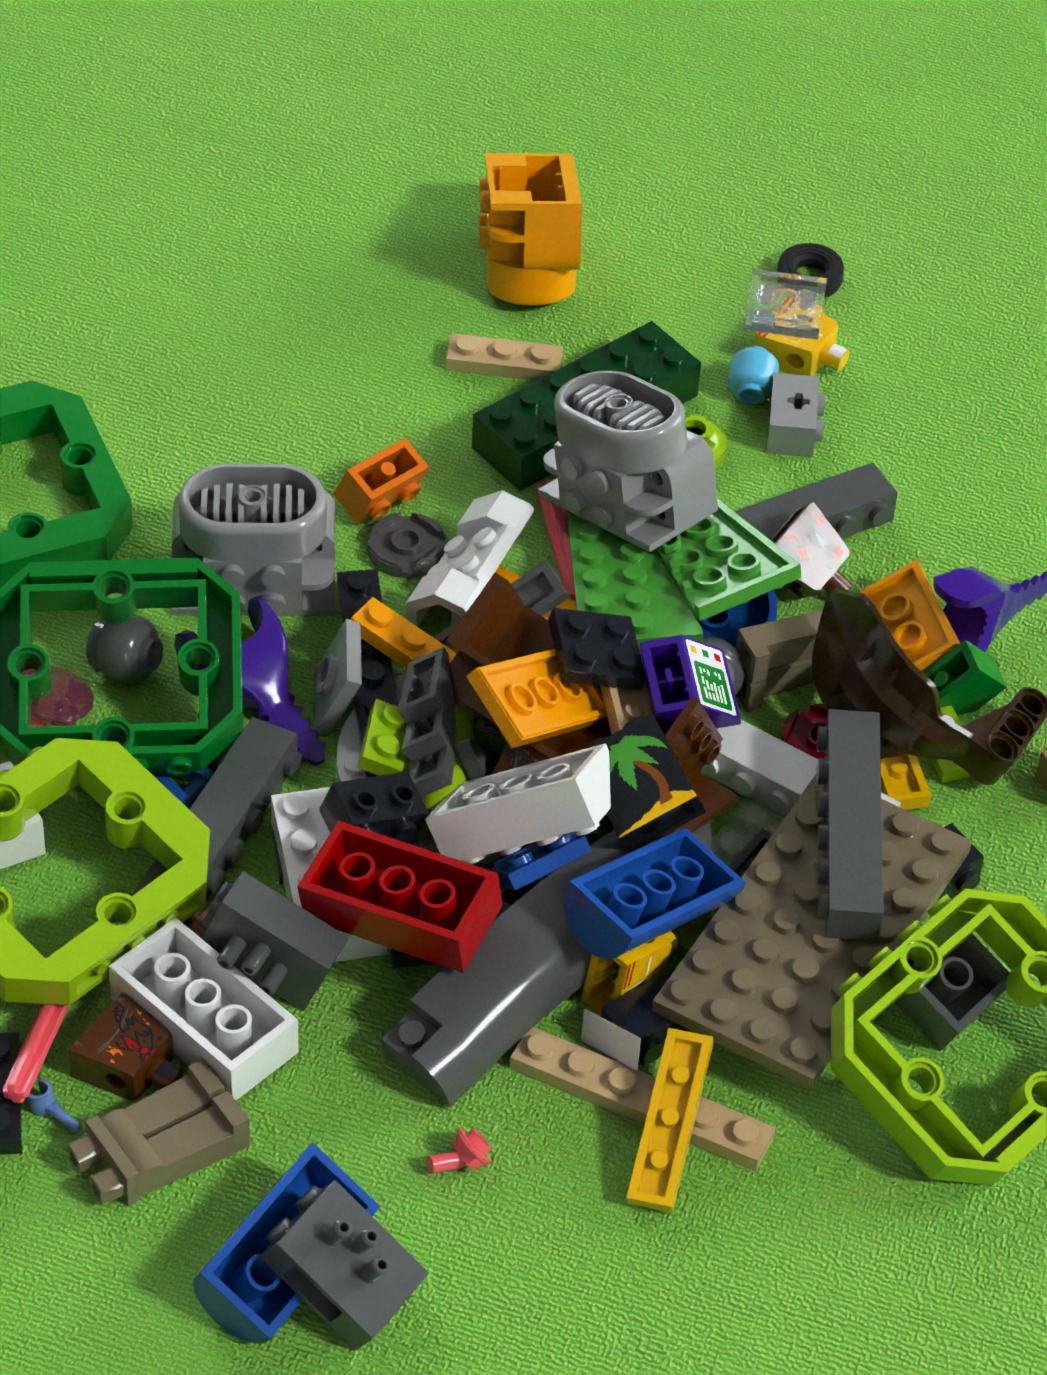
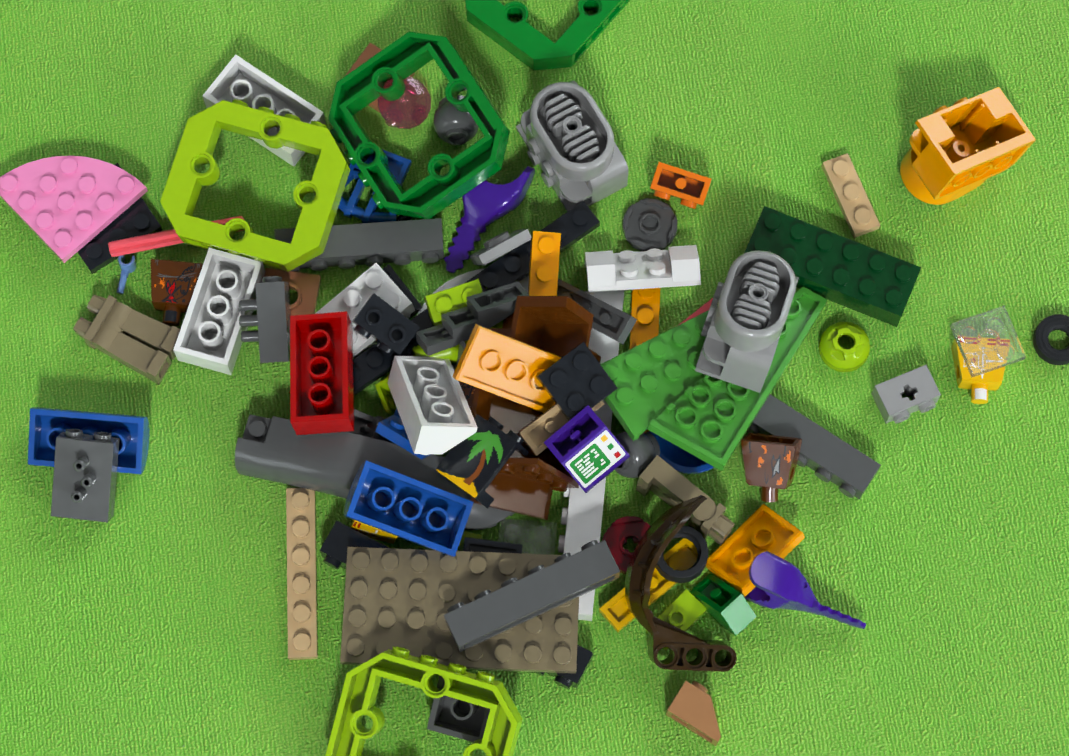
camera: 65 degrees right, 25 degrees up
coral plate [426,1128,492,1174] -> none
white sticker [581,1009,641,1071] -> none
yellow plate [626,1028,714,1213] -> none
medium azure head [727,346,779,405] -> none

